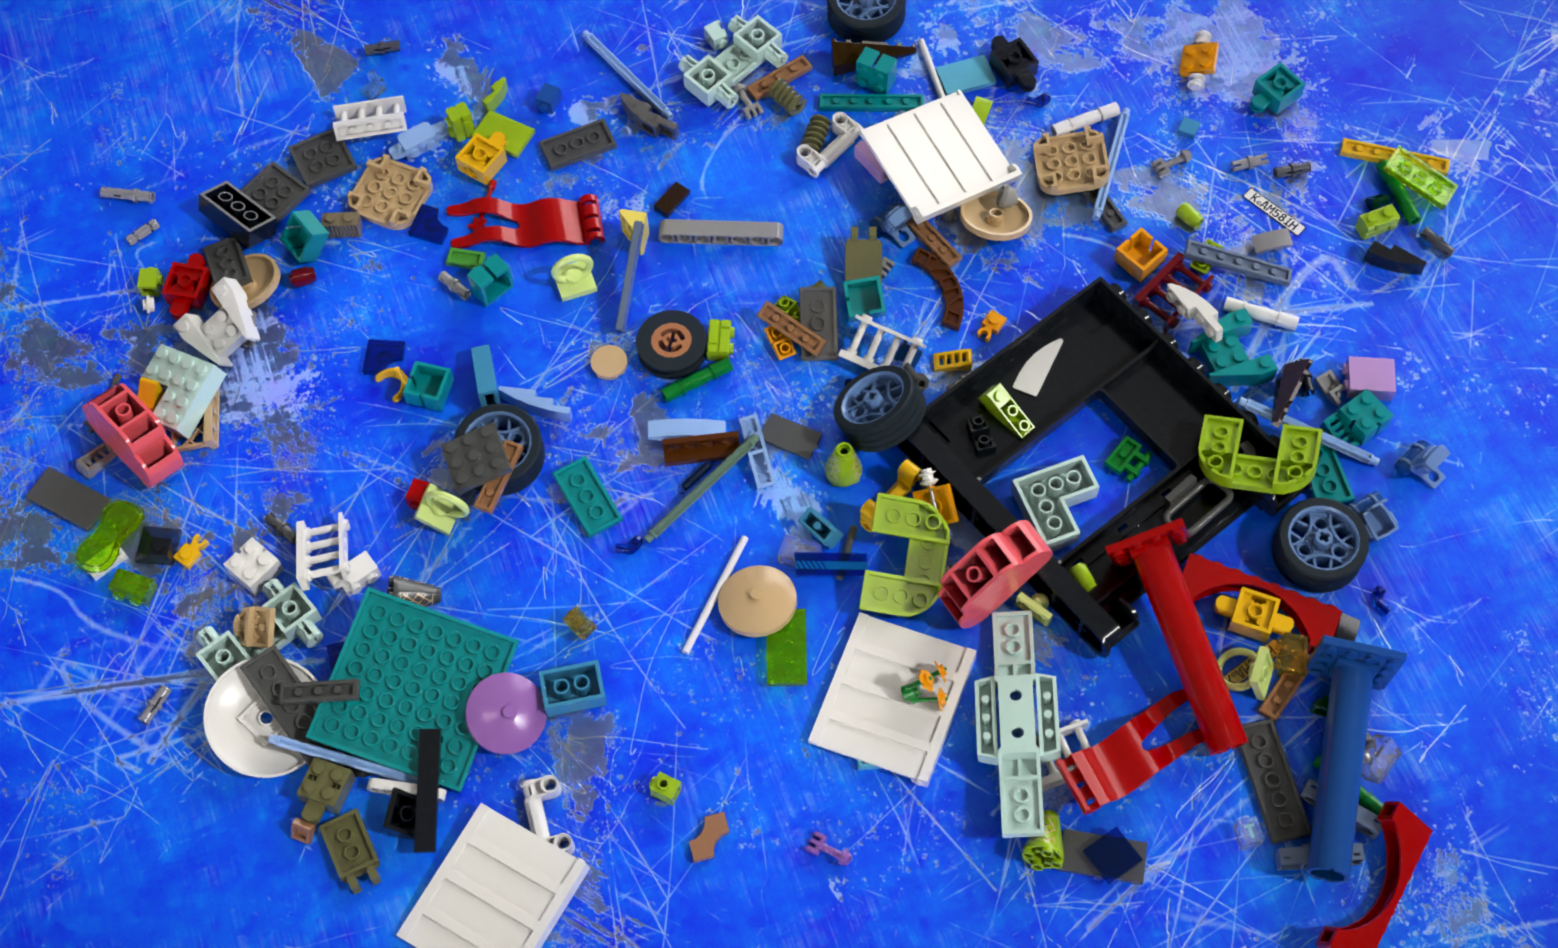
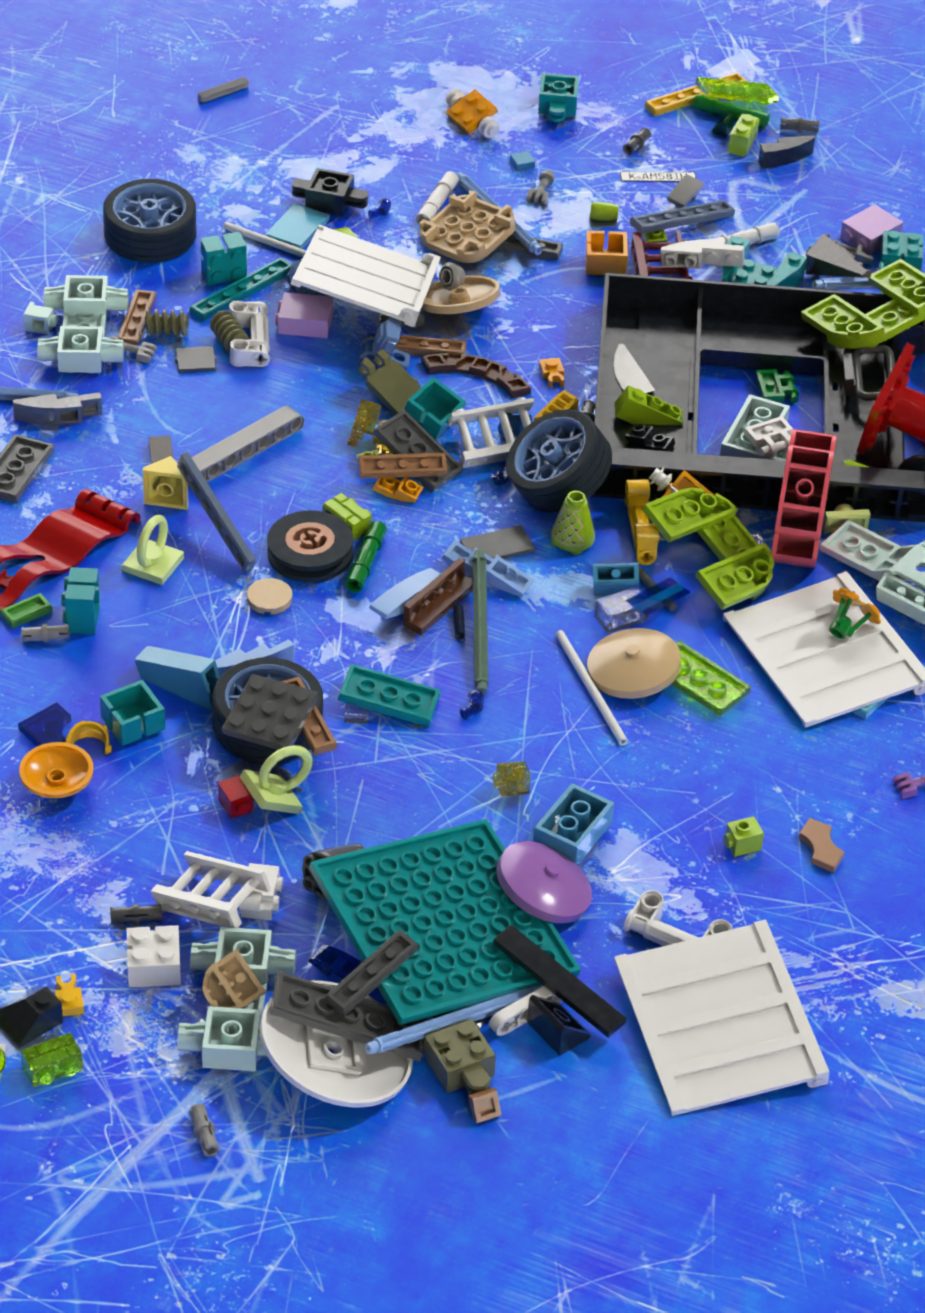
camera: 50 degrees left, 20 degrees down
olive tile [319,808,382,895] -> none
dark brown wedge [831,39,916,76] -> none
light grey pin [1230,153,1269,172] -> none
none -> light orange dish [19,742,94,798]
none -> piece [175,346,217,373]
none -> clear yellow bracket [347,399,382,447]
none -> white plate [744,416,793,456]

